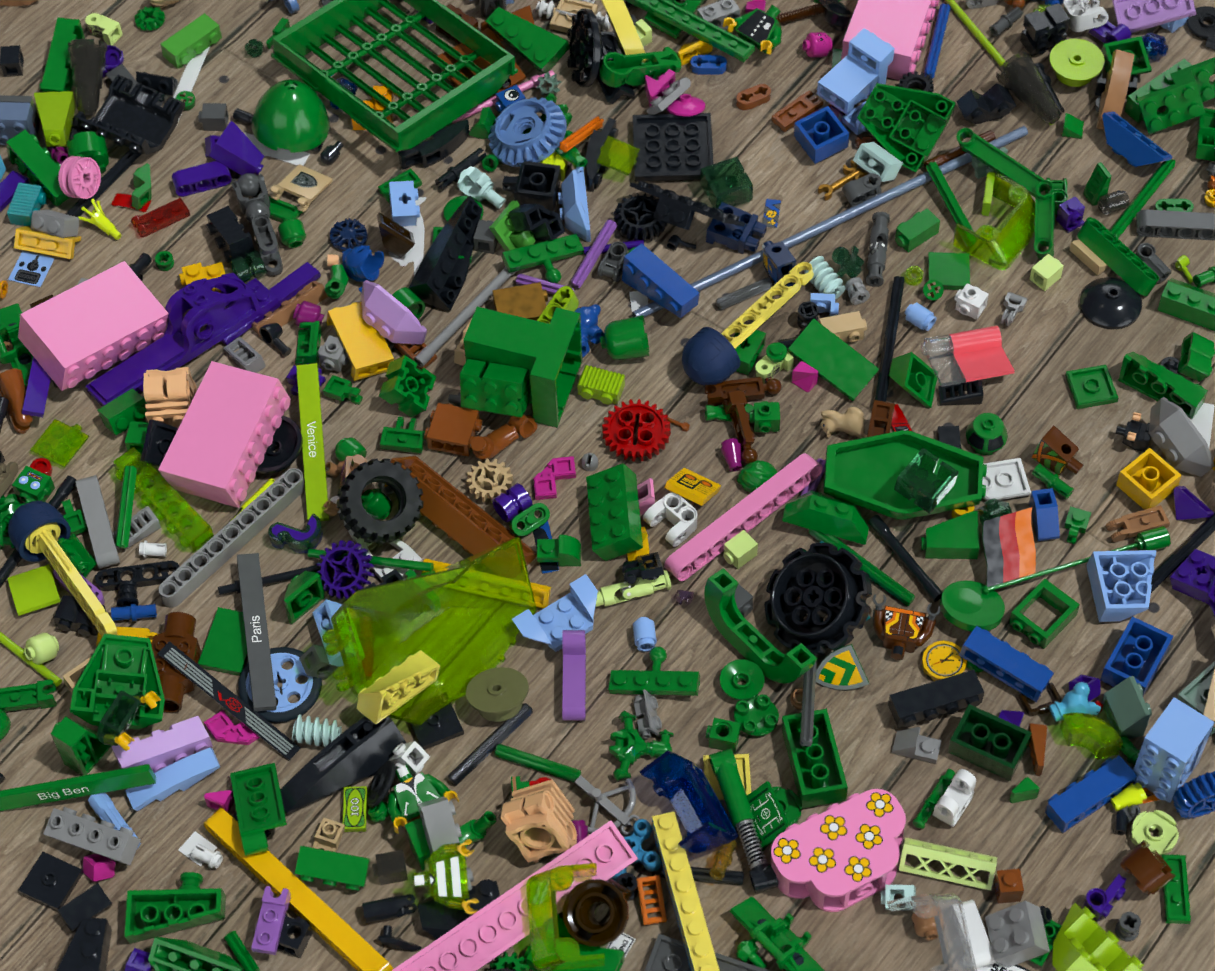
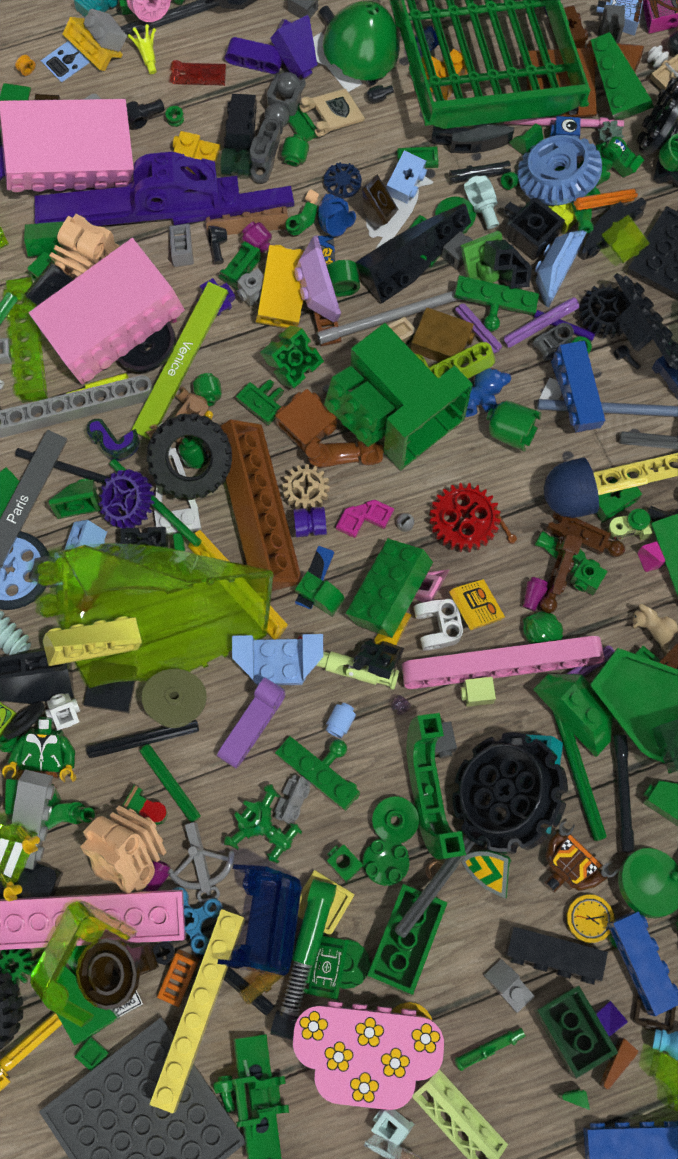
camera: 30 degrees right, 15 degrees up
red sticker [111,193,151,213] -> none
green slope [132,163,152,210] -> none
green plate [323,375,363,405] -> none
green plate [509,503,550,537] -> none
lime brick [577,365,625,405] -> none
white piece [933,769,976,827] -> none
none -> green leg [603,136,644,177]

